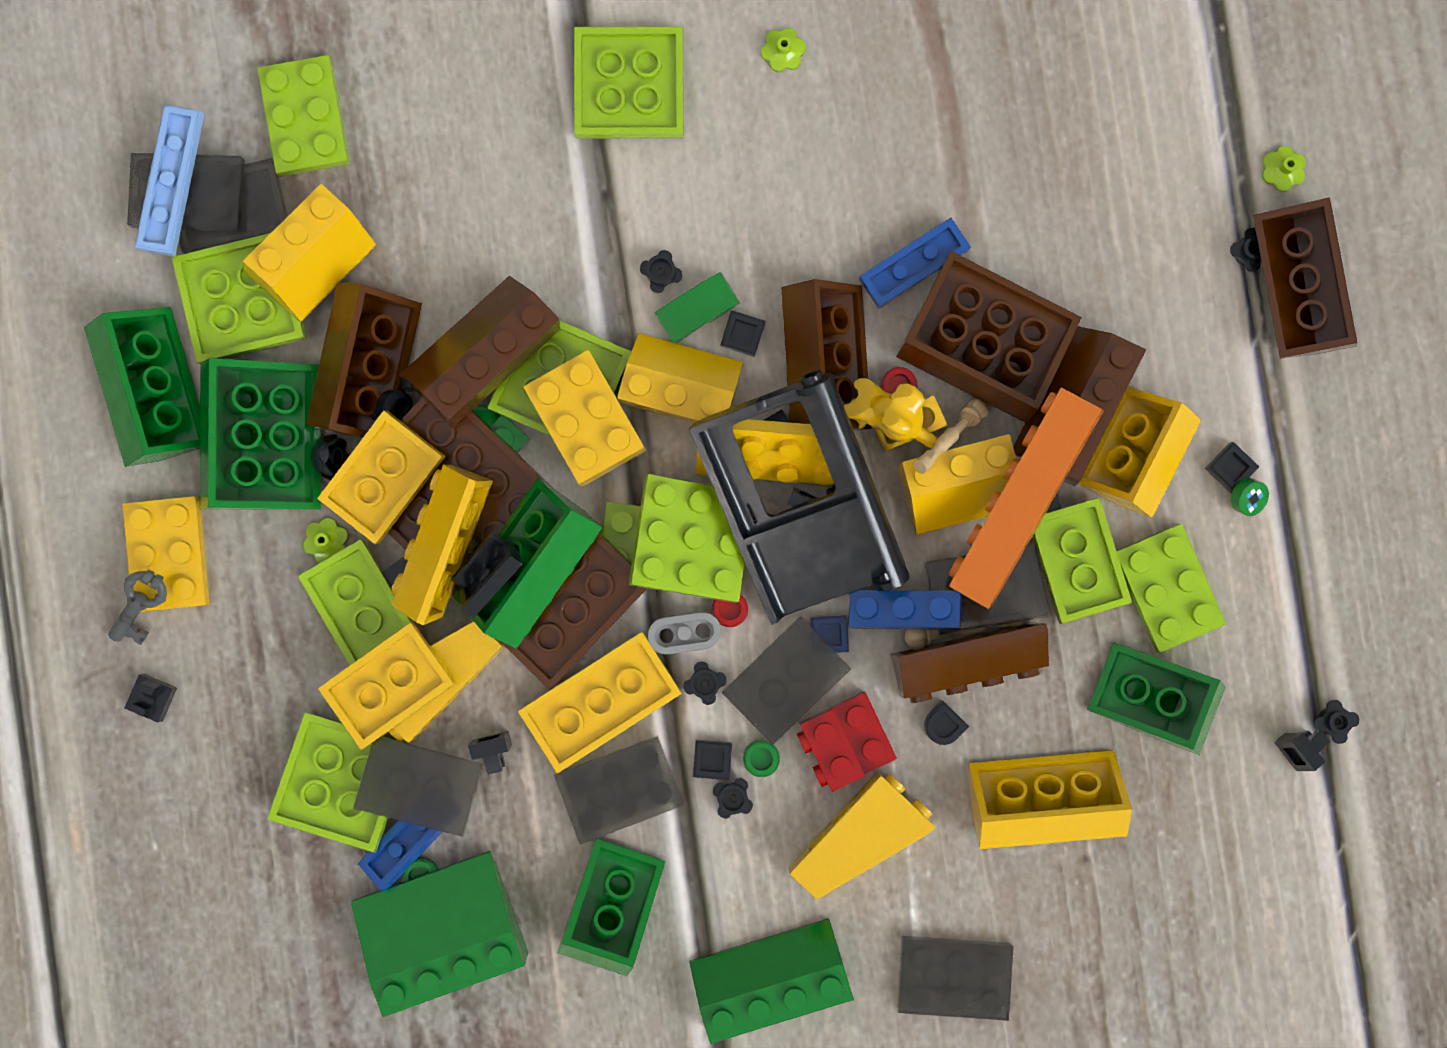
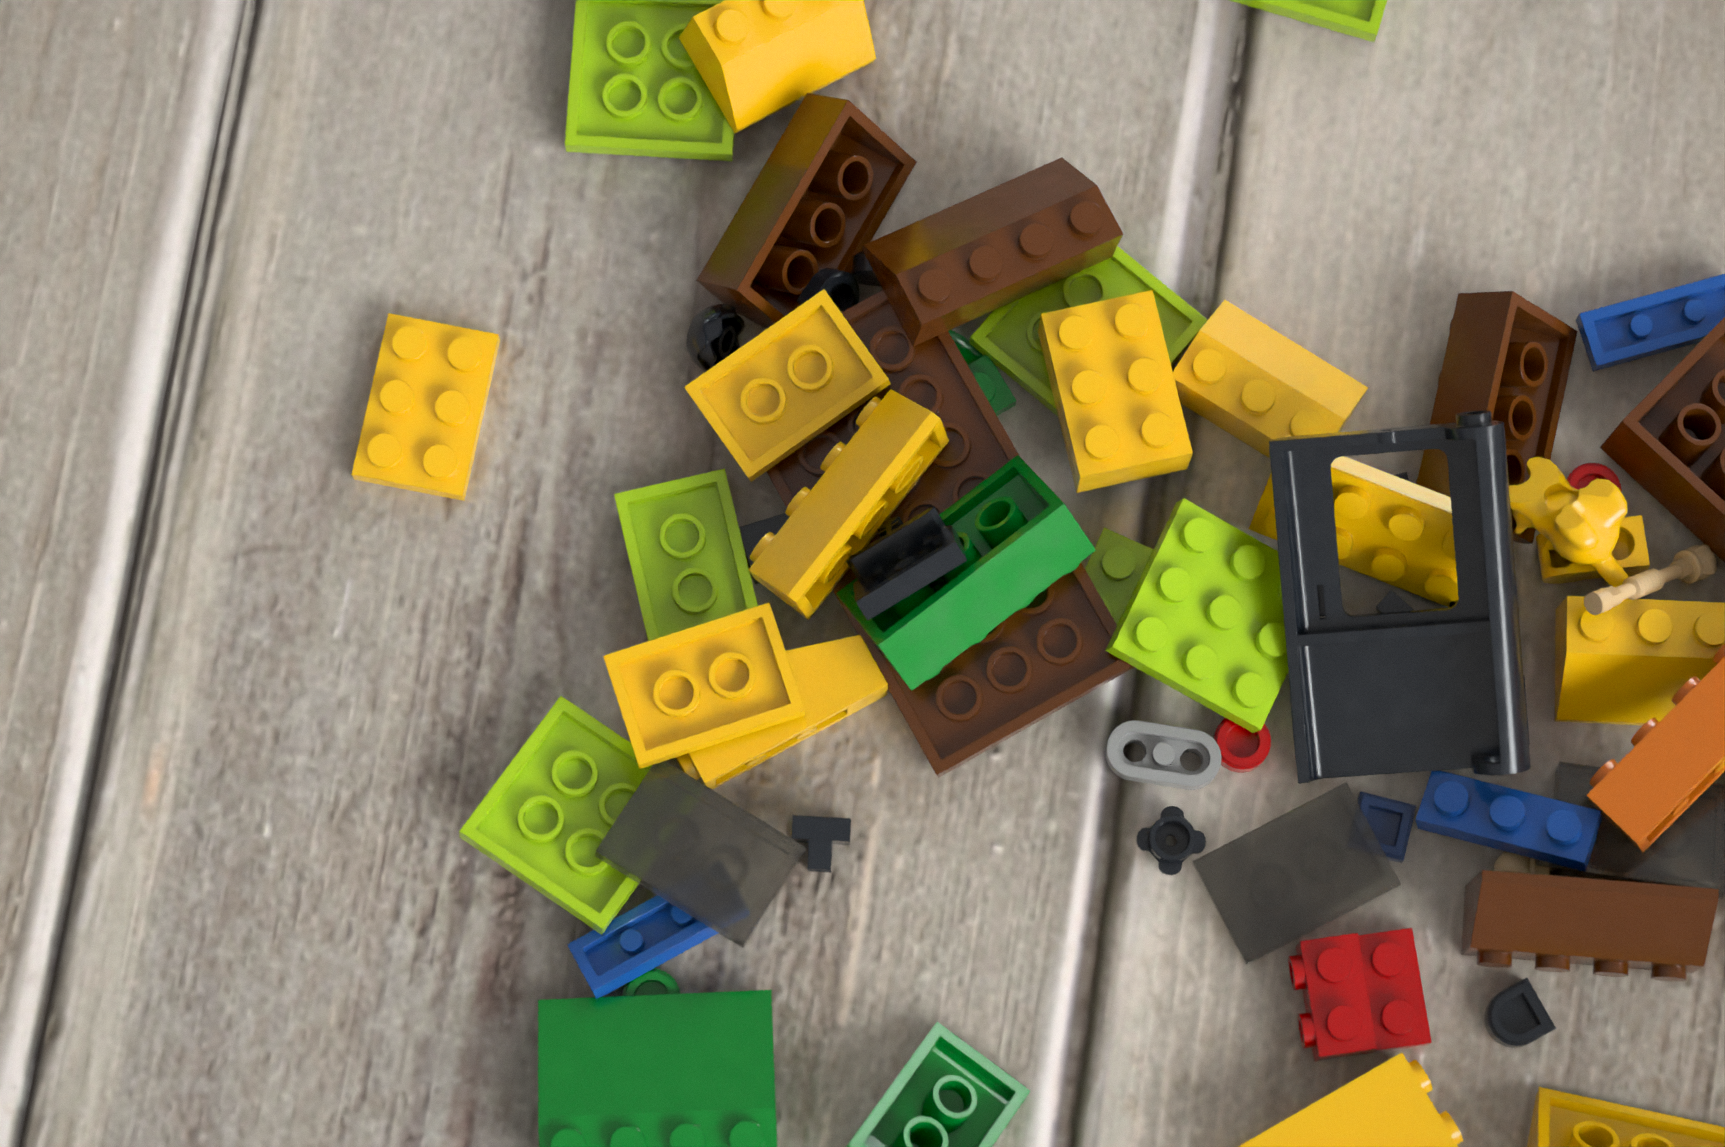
camera: 20 degrees right, 10 degrees down
green slope [84,307,200,467] -> none
dark grey piece [108,569,167,645] -> none
black tile [124,674,177,723] -> none
green slope [199,358,321,510] -> none
lime plant [303,518,349,563] -> none
yellow plate [518,631,682,774] -> none
clear smoke plate [554,735,684,845] -> none
black plate [640,250,683,293] -> none
green slope [655,272,740,343] -> none
black tile [693,739,732,780] -> none
black plate [713,778,753,819] -> none
black tile [720,310,766,357] -> none
green tile [743,739,780,777] -> none

